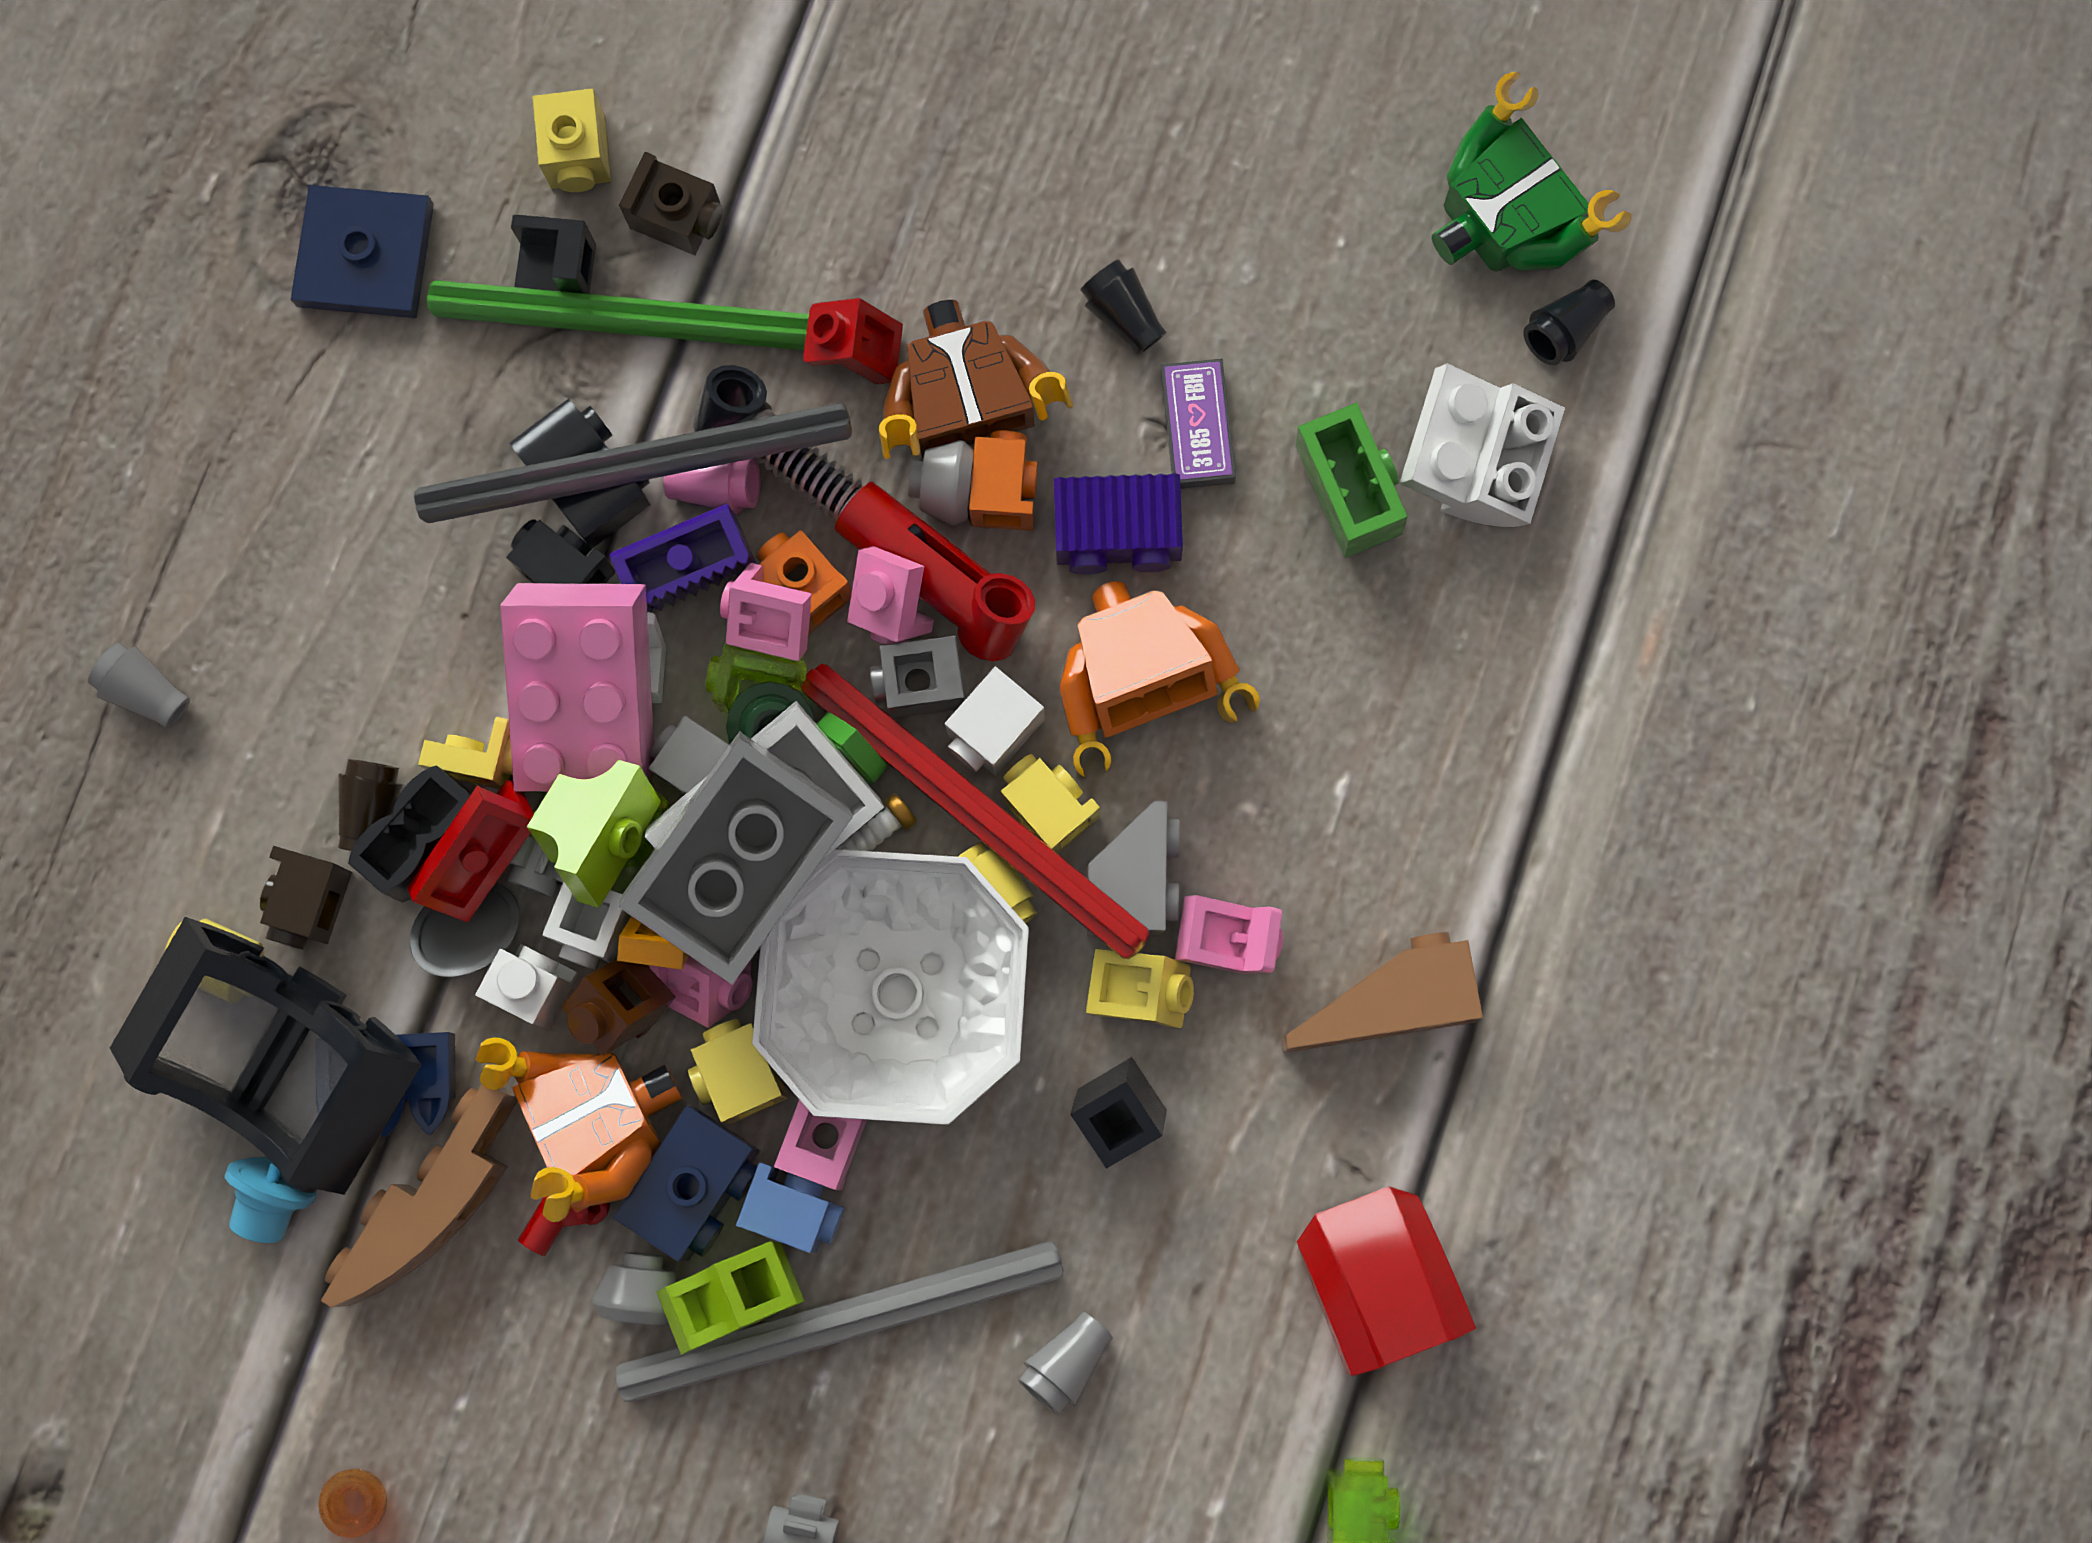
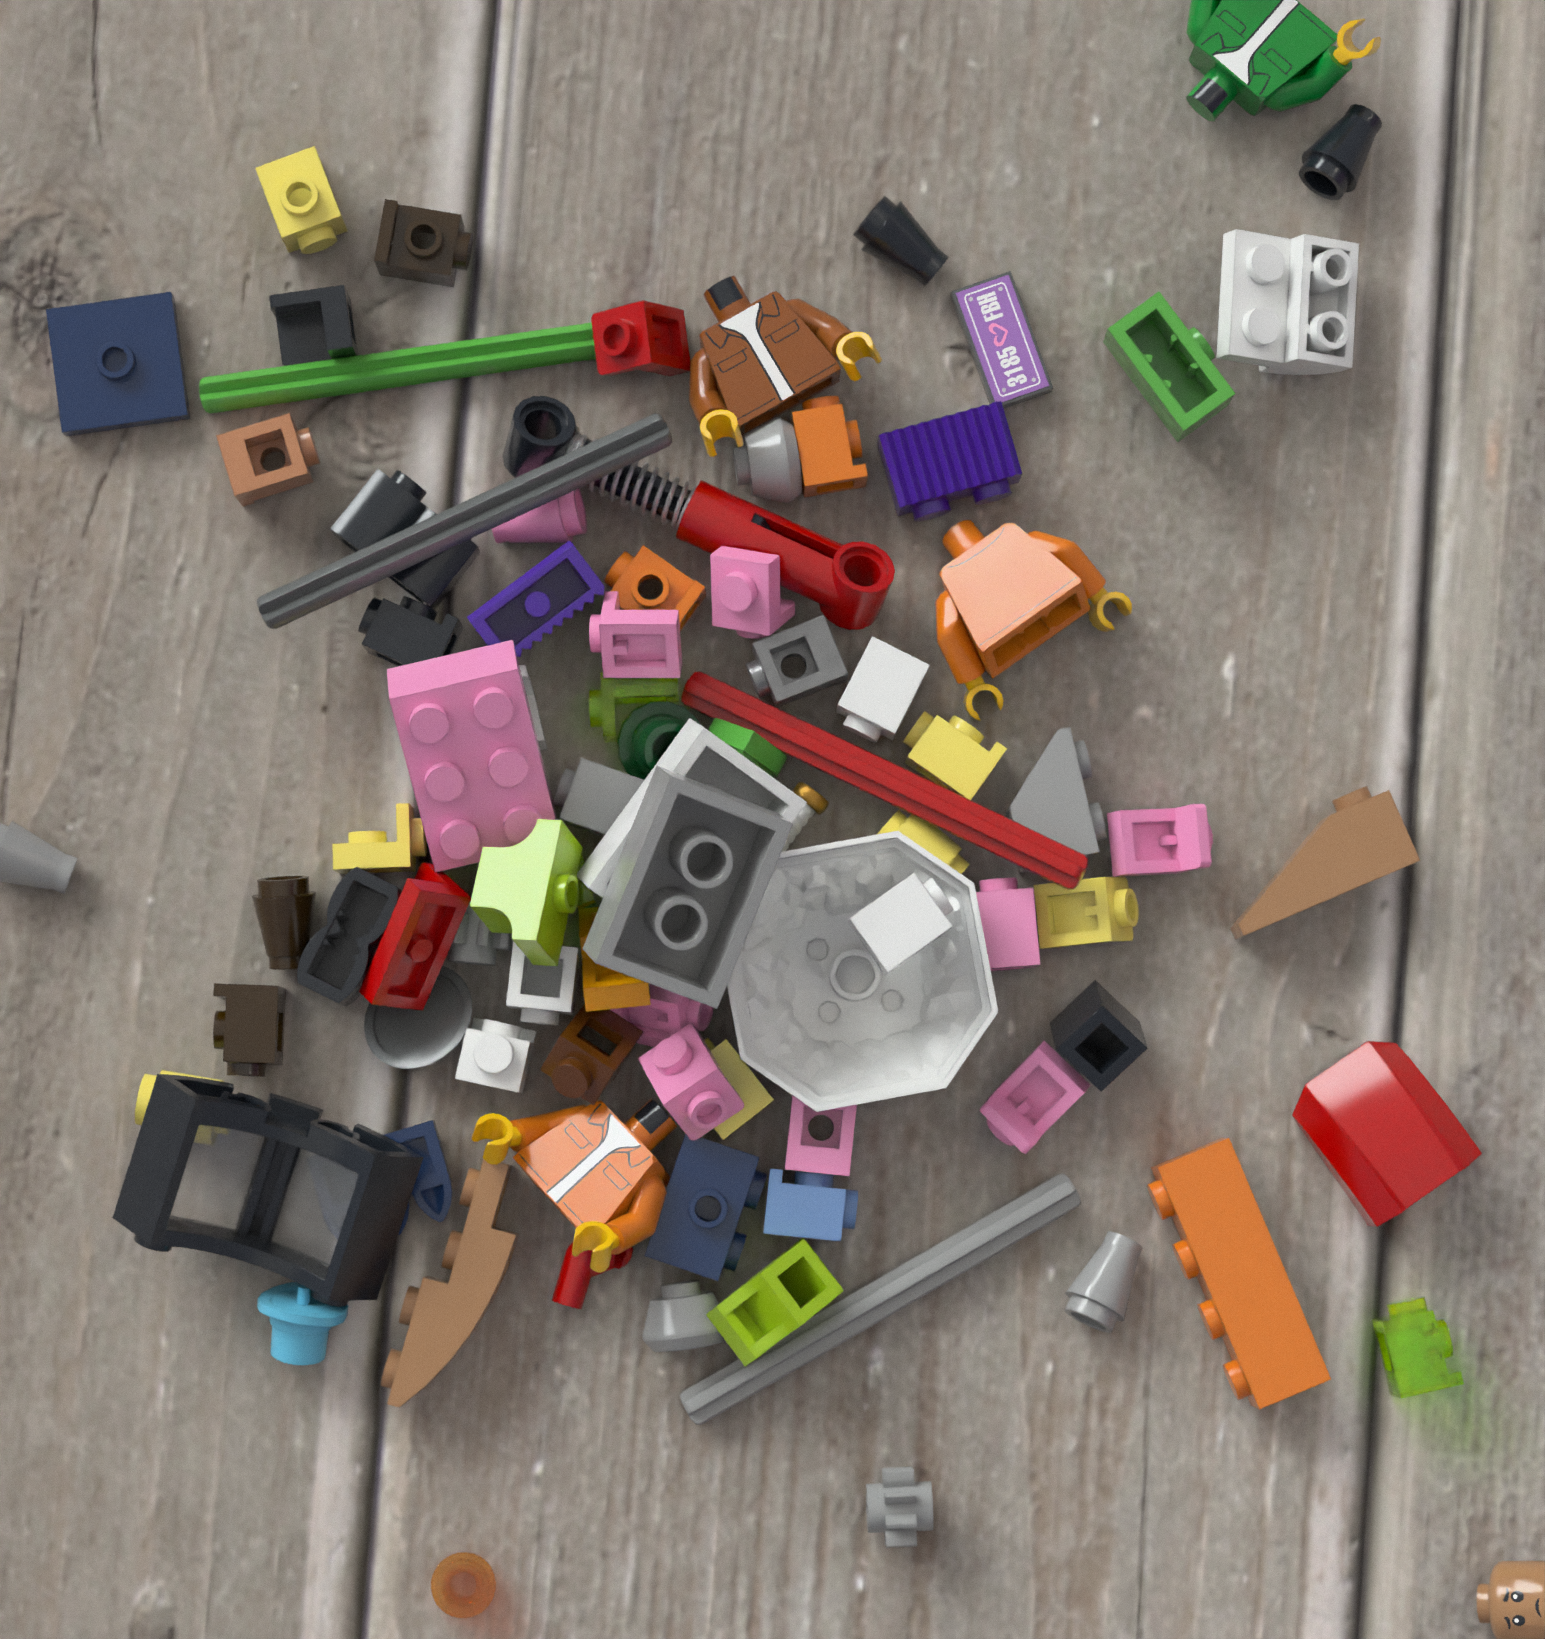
camera: 25 degrees left, 5 degrees up
none -> nougat brick [216,413,320,507]
none -> bright pink bracket [638,1023,744,1140]
none -> white brick [848,873,954,976]
none -> bright pink brick [976,878,1040,971]
none -> bright pink bracket [980,1041,1090,1154]
none -> orange brick [1147,1138,1331,1410]

